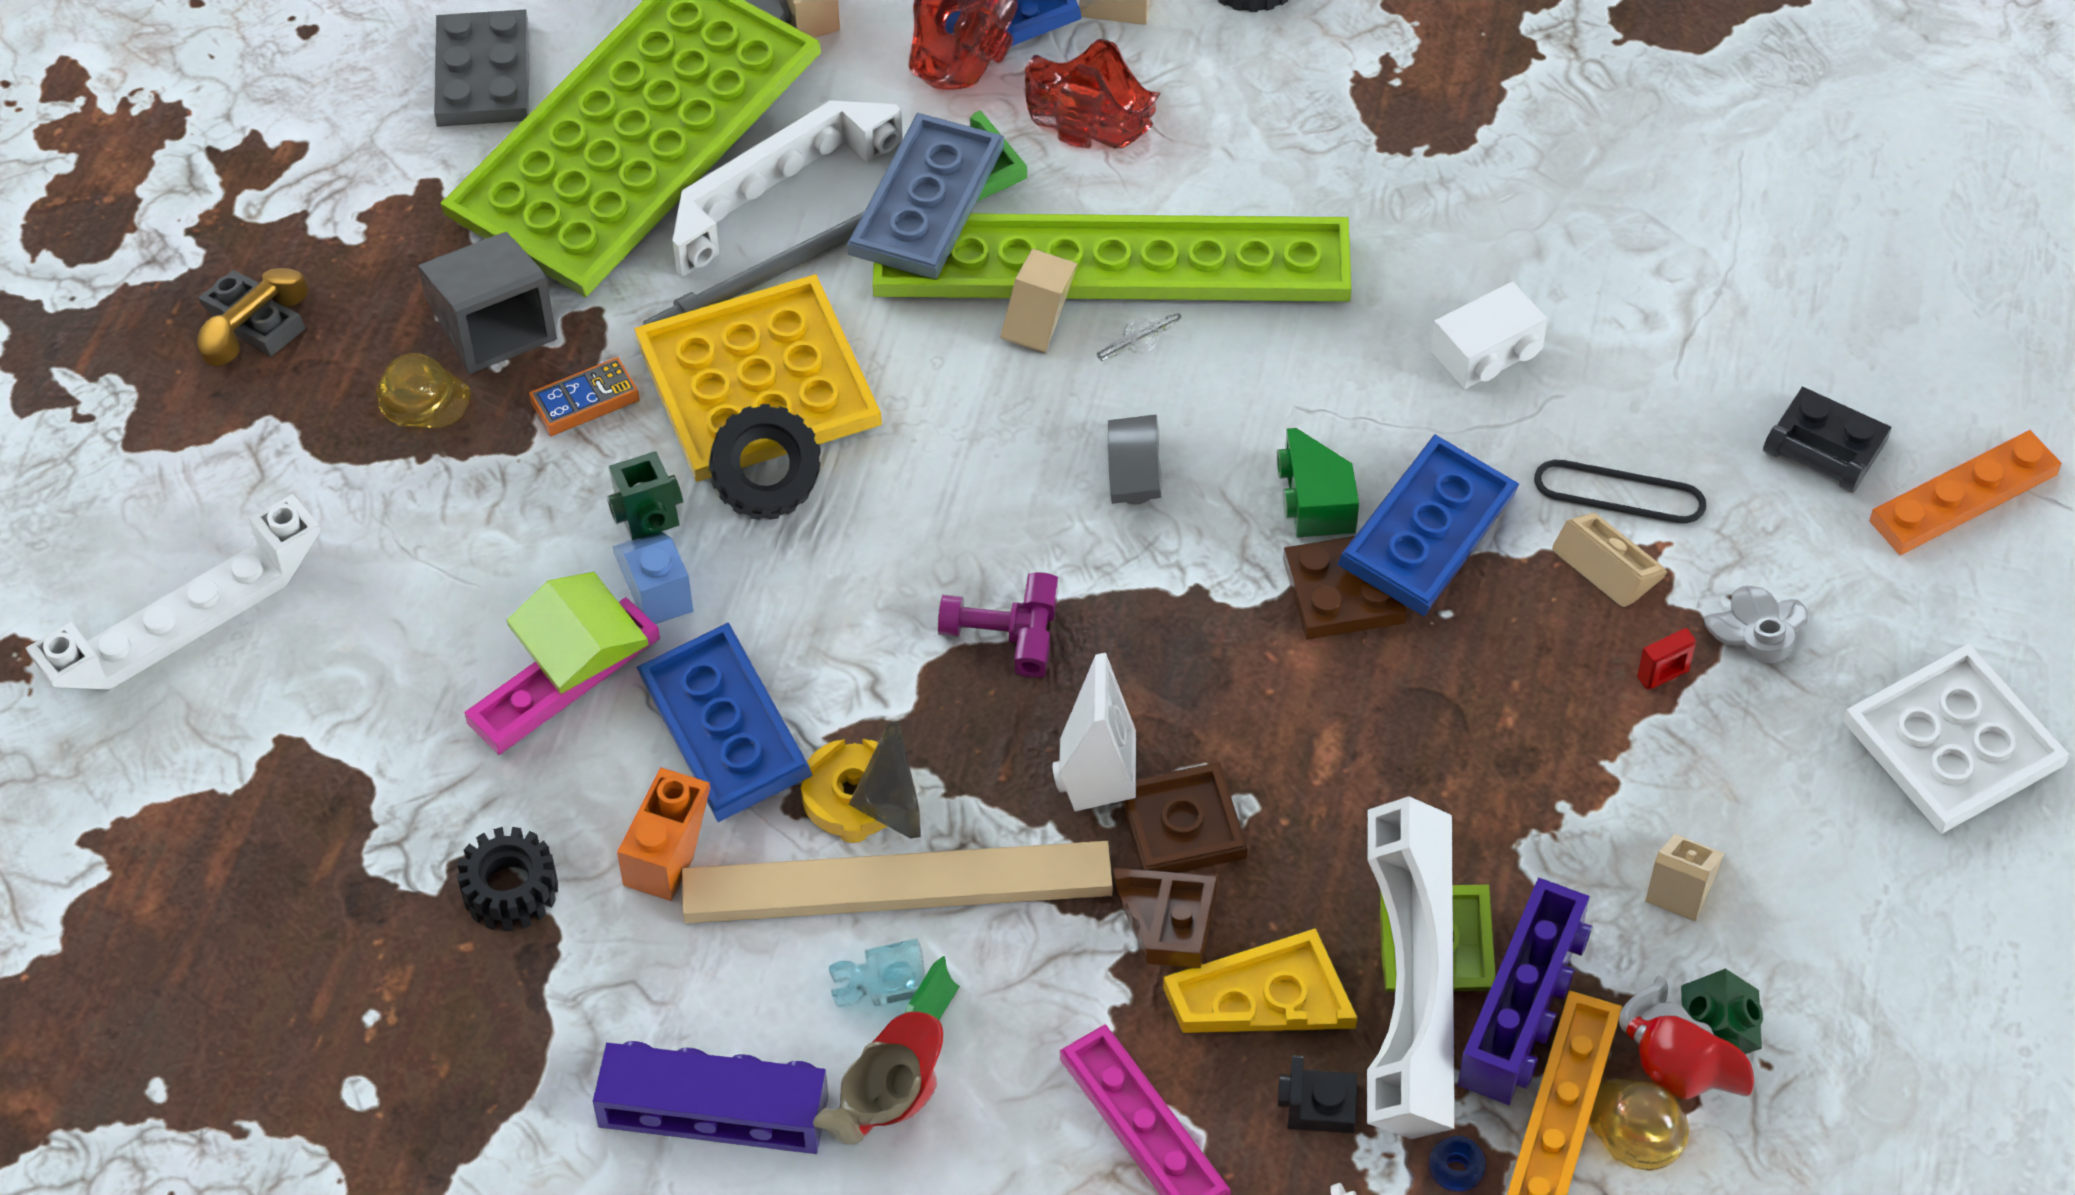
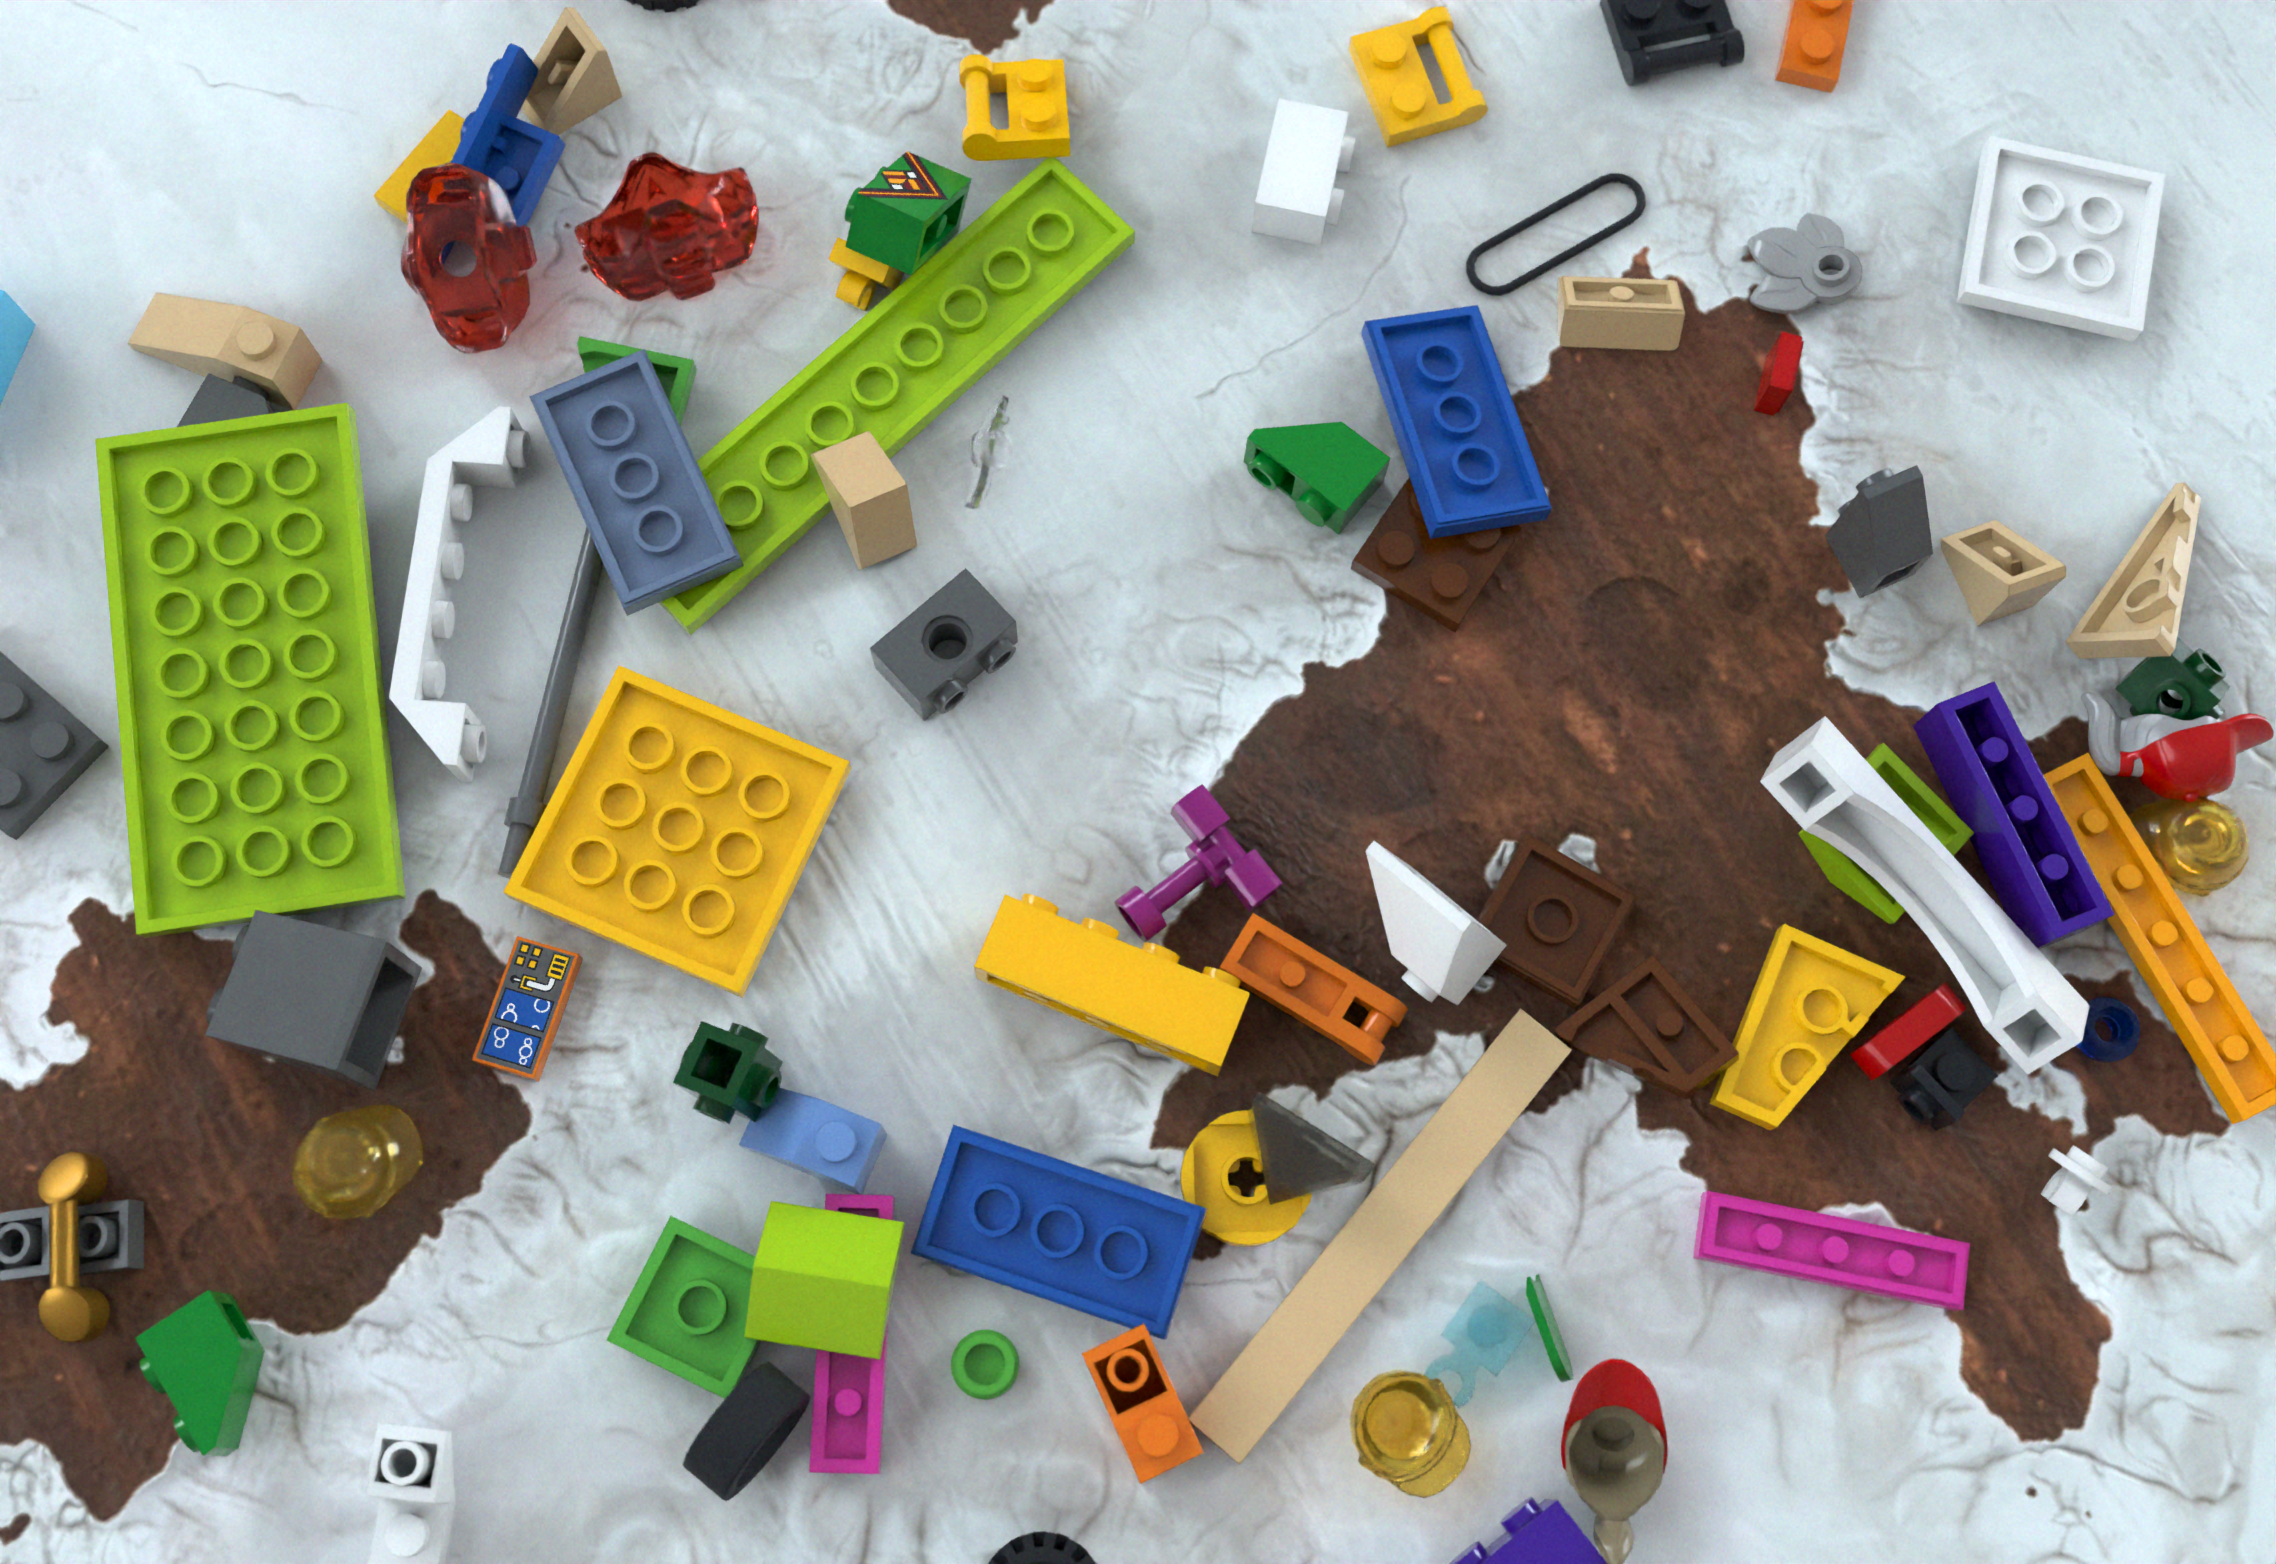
camera: 50 degrees left, 20 degrees up
black tyre [709,404,821,520] -> none
dark grey slope [1108,414,1162,504] -> none
none -> green slope [135,1290,265,1456]
none -> bright green plate [606,1216,761,1399]
none -> black tyre [683,1361,810,1501]
none -> yellow tile [828,237,904,311]
none -> green brick [845,151,971,275]
none -> dark grey brick [870,568,1018,721]
none -> bright green tile [951,1330,1019,1400]
none -> yellow plate [959,54,1071,161]
none -> yellow brick [974,893,1250,1077]
none -> orange plate [1219,913,1408,1066]
none -> yellow plate [1349,6,1488,148]
none -> clear yellow hat [1350,1369,1471,1498]
none -> dark grey slope [1825,465,1933,598]
none -> red beam [1849,982,1968,1081]
none -> tan wing [2065,482,2201,659]

